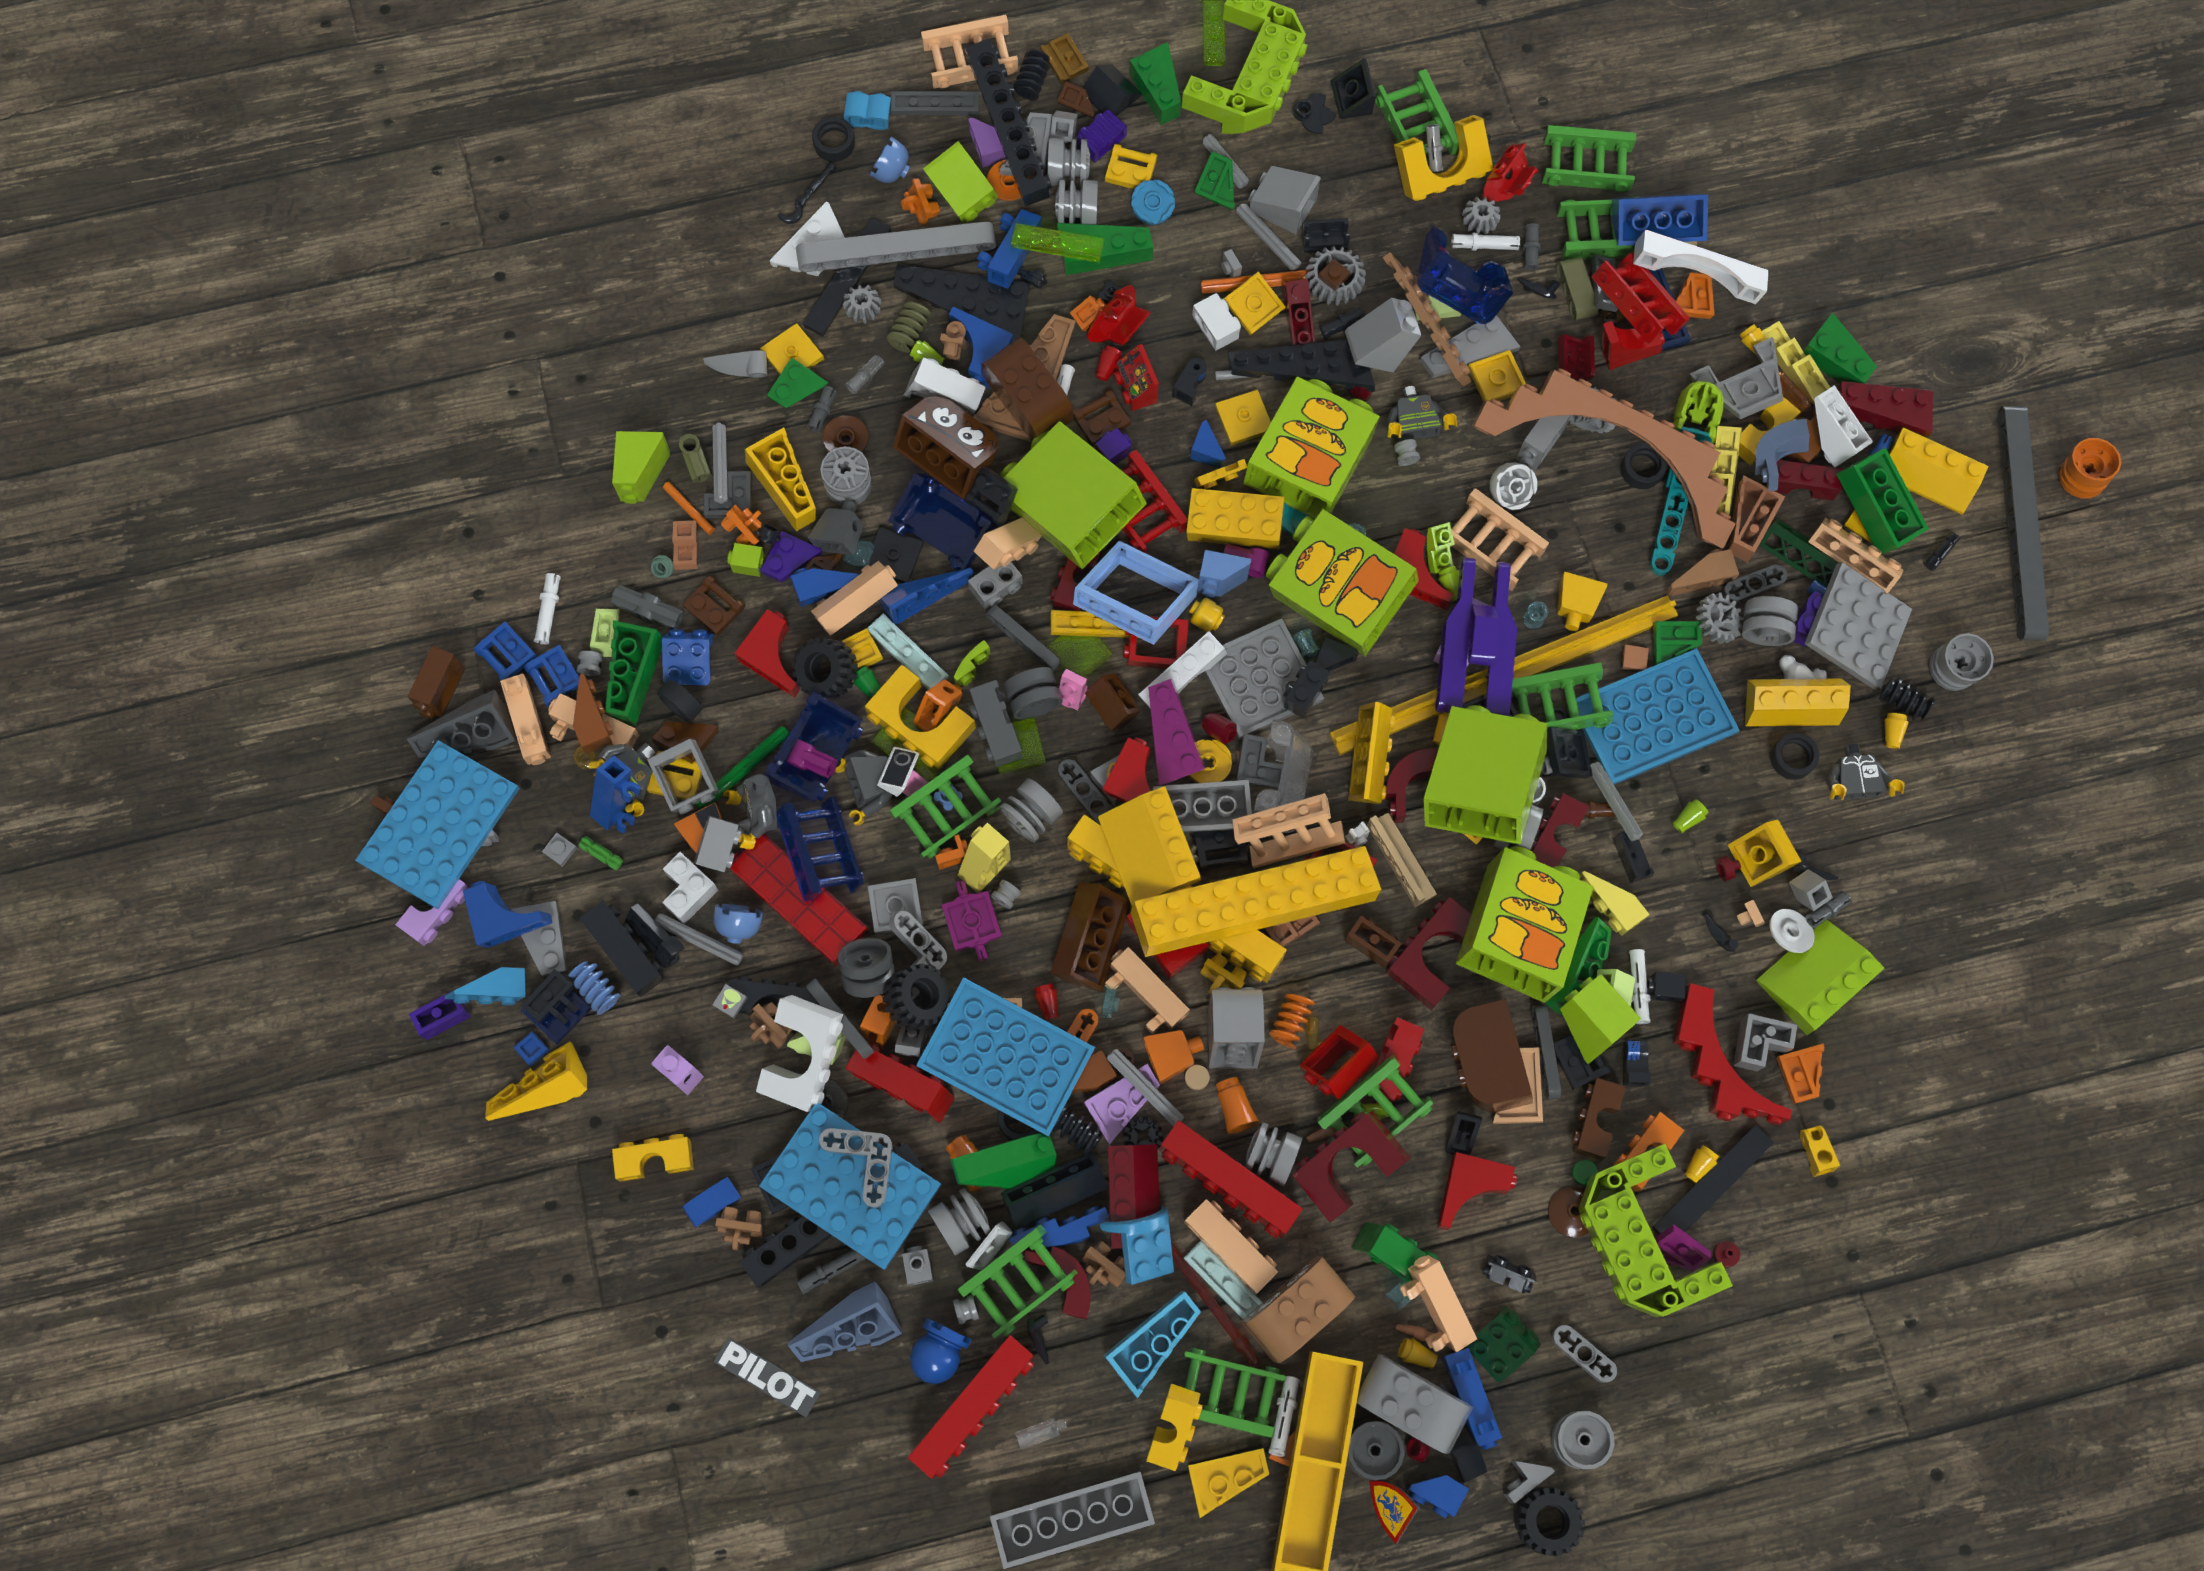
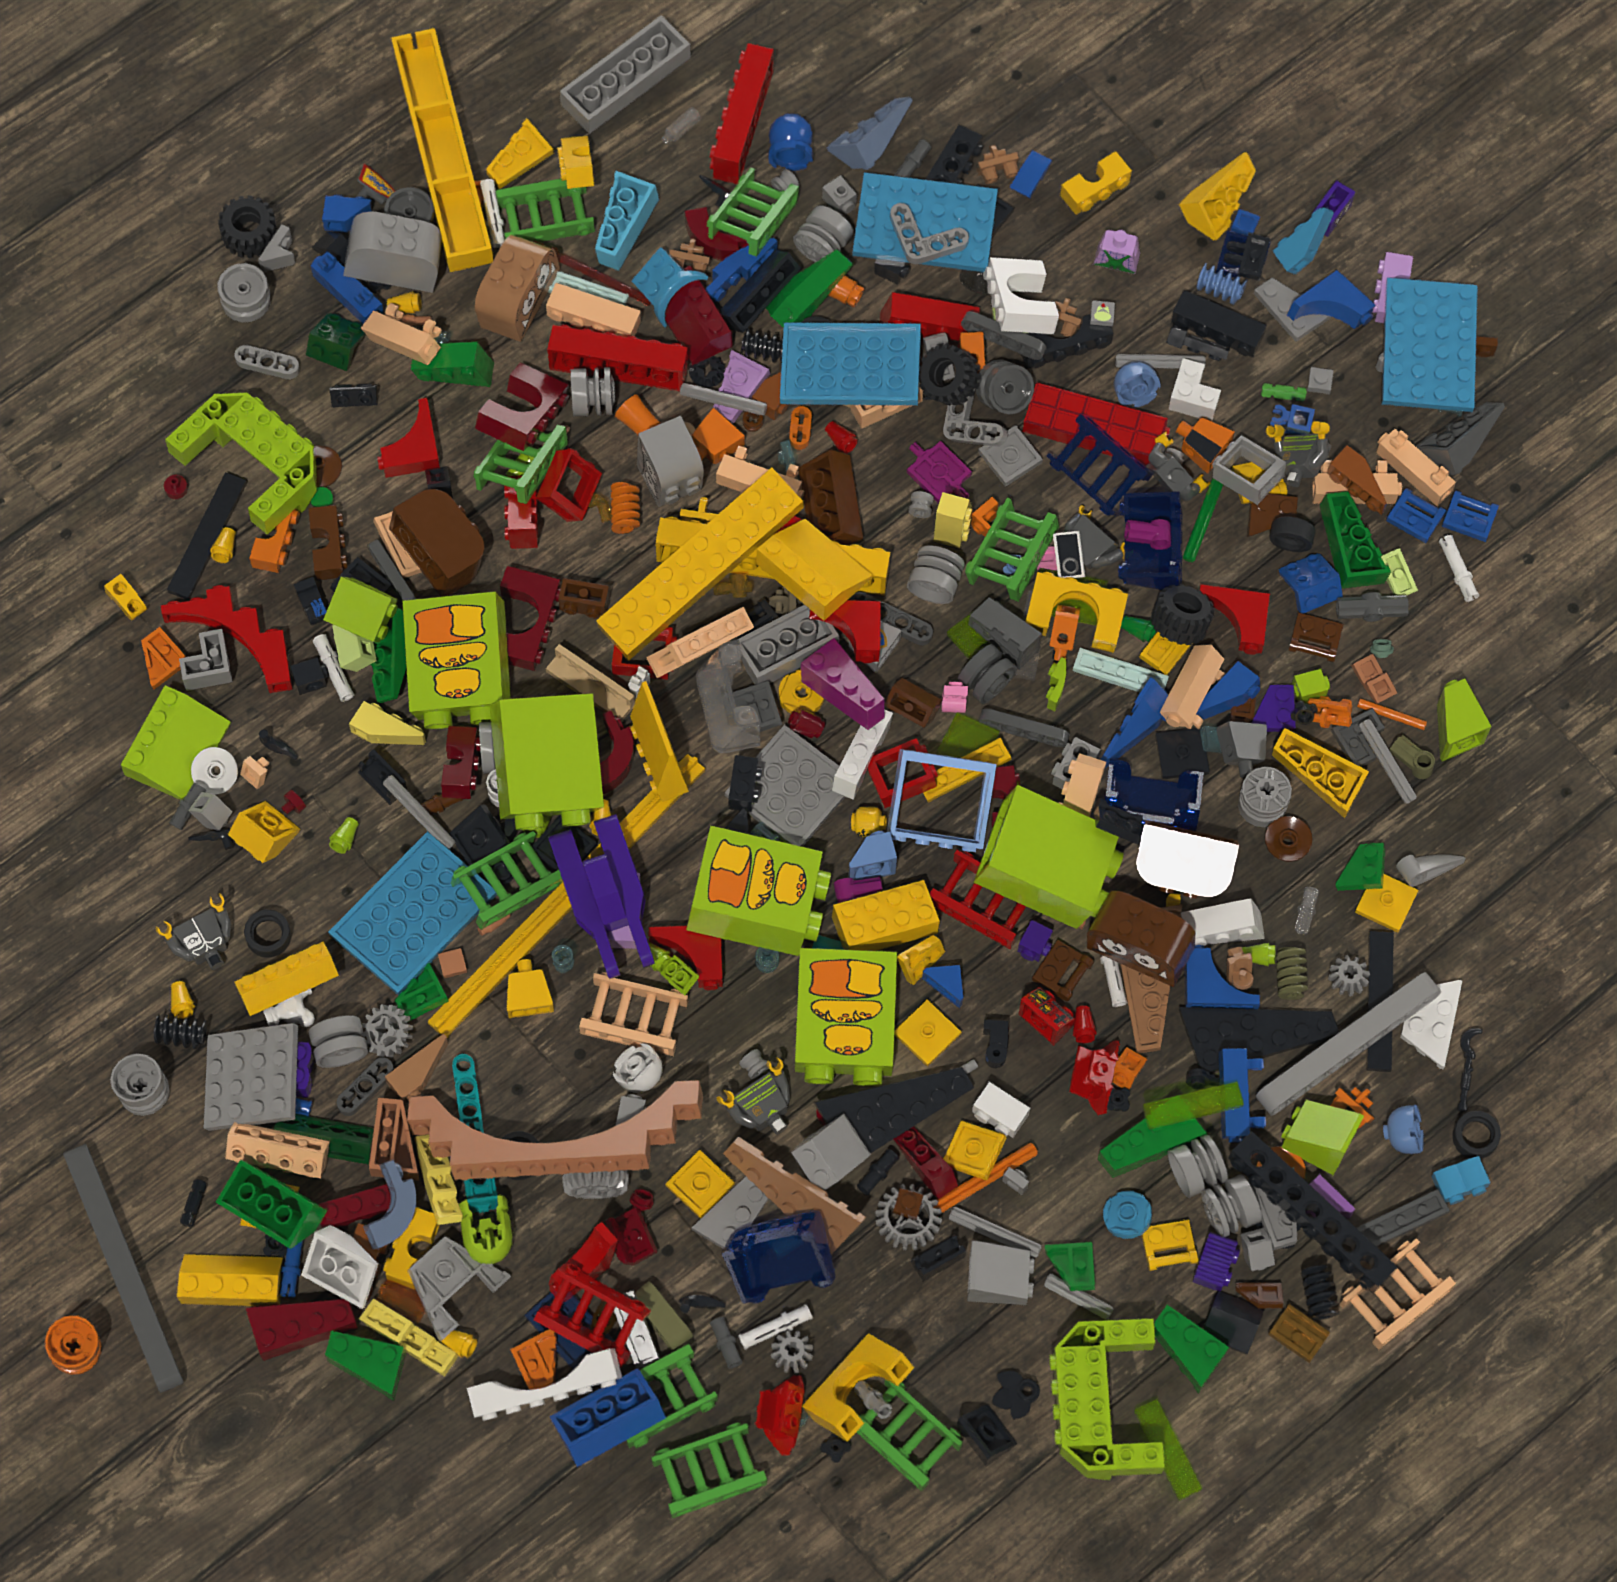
camera: 155 degrees right, 5 degrees down
reddish brown window [407,646,465,719] -> none
light grey wheel [577,651,603,676] -> none
light grey brick [694,815,741,872] -> none
sticker [713,1337,821,1418] -> none
dark grey pin [807,386,837,433] -> none
white slope [965,1221,1013,1270] -> none
magenta wing [1655,1224,1711,1271] -> none

